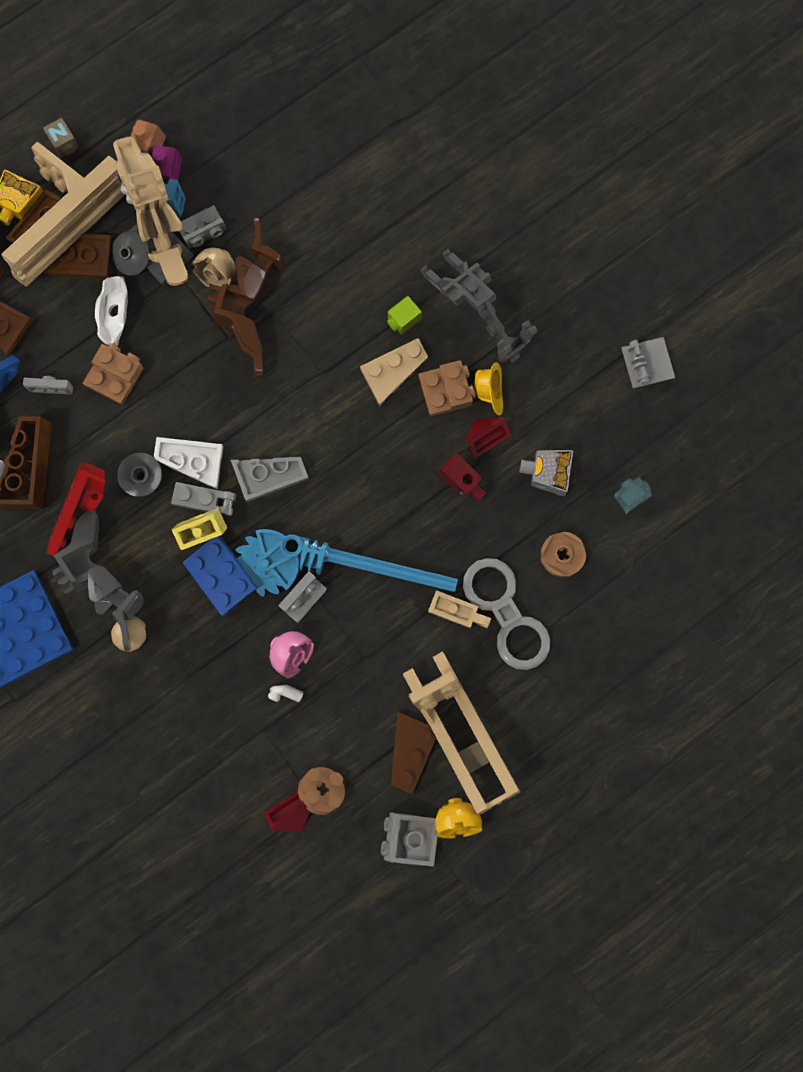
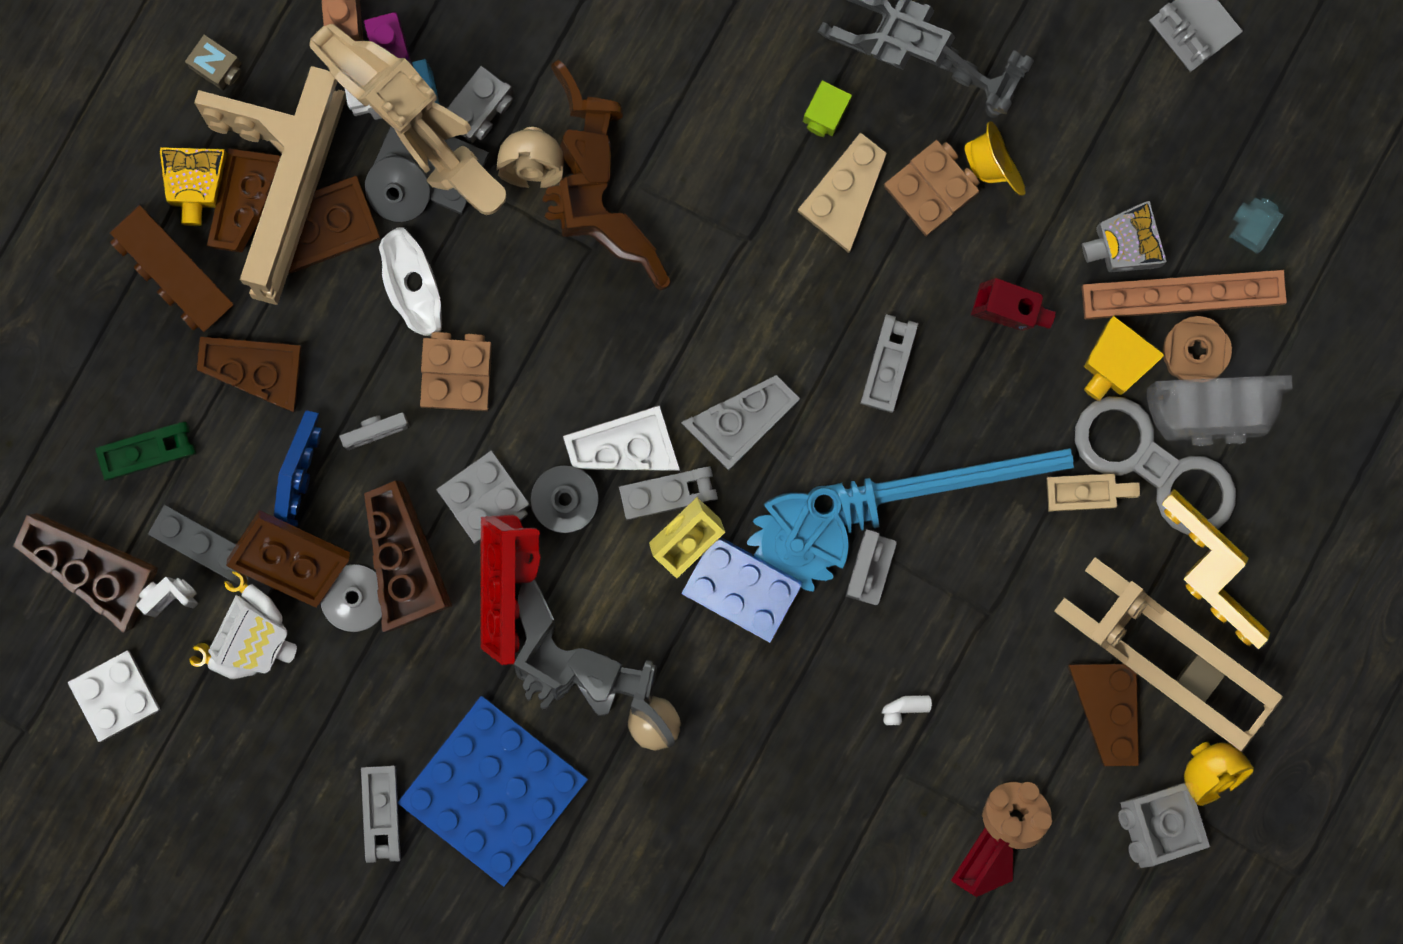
camera: 25 degrees left, 5 degrees up
bright pink cylinder [269,631,314,678] -> none
dark red slope [466,417,511,459] -> none
none -> light grey plate [436,451,530,545]
none -> light grey plate [860,314,918,413]
none -> nougat plate [1082,270,1287,319]
none -> yellow torso [1084,316,1164,401]
none -> clear windscreen [1147,375,1293,446]
none -> bracket [1162,489,1270,649]

